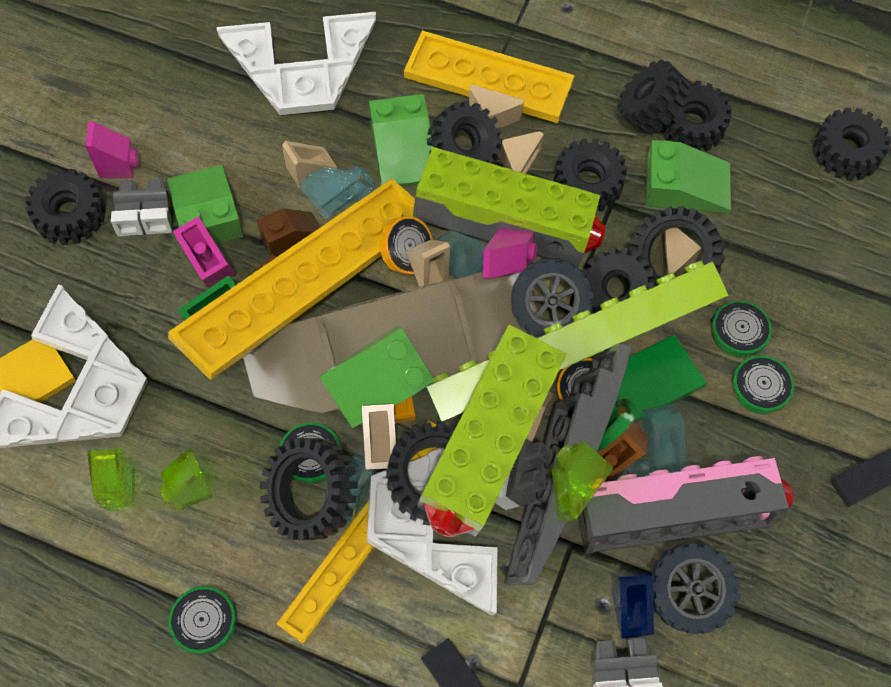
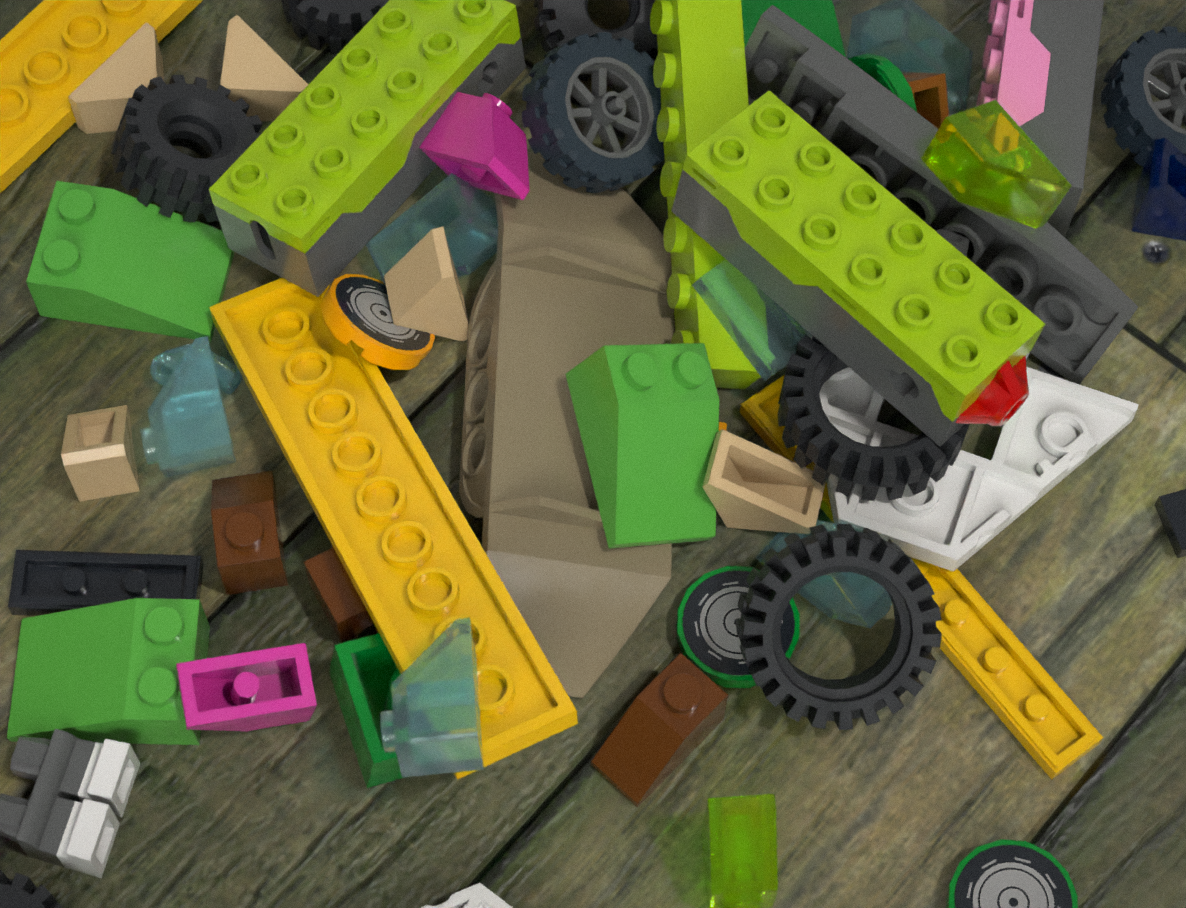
camera: 70 degrees left, 0 degrees up
none -> black tile [8,550,204,616]
none -> clear light blue slope [381,618,484,777]
none -> reddish brown slope [591,653,728,808]
none -> clear light blue tile [692,259,809,381]

